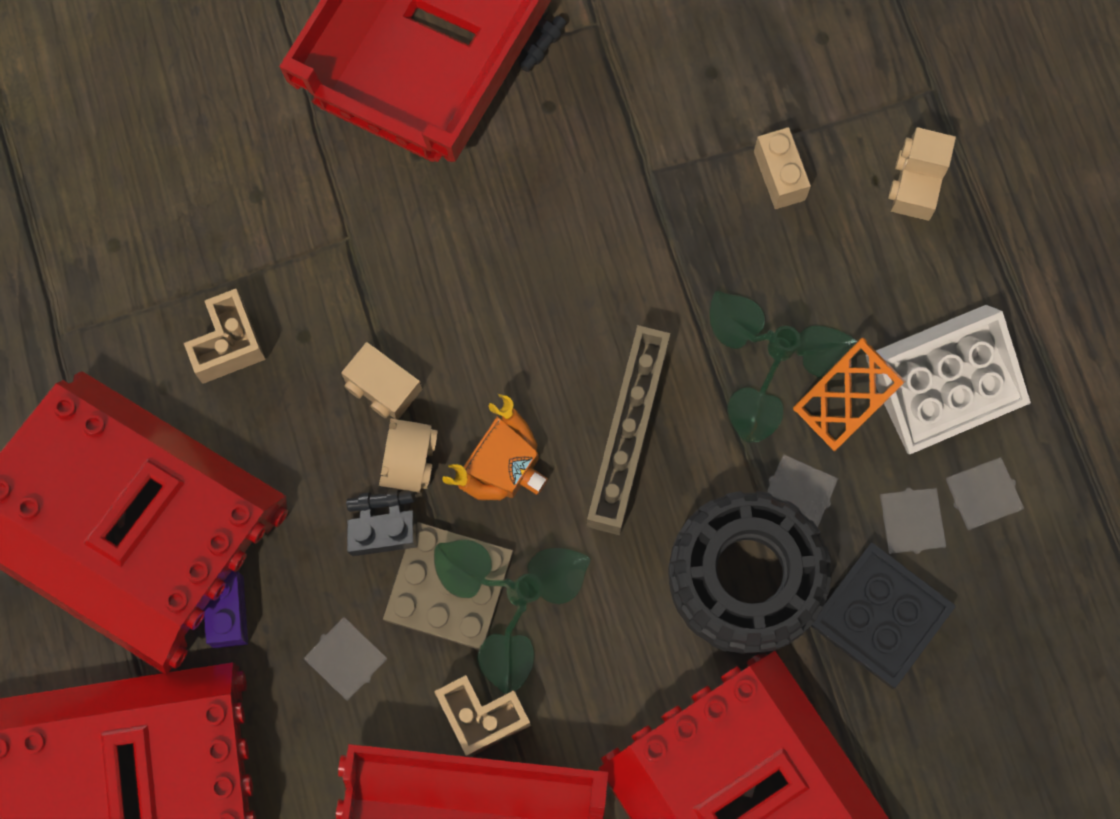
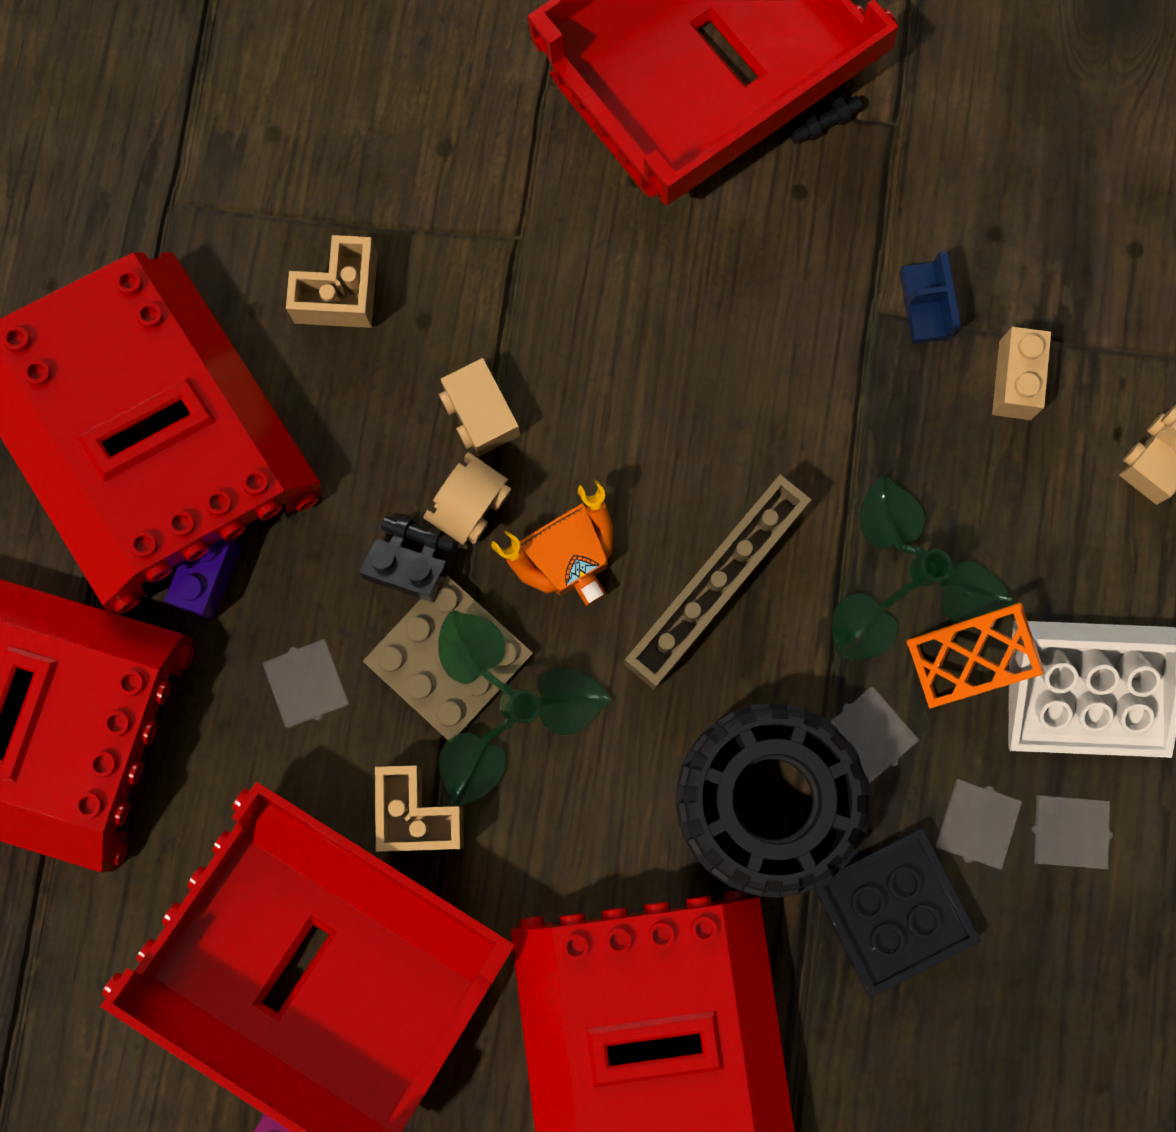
camera: 25 degrees right, 5 degrees up
none -> dark blue panel [899,251,961,344]

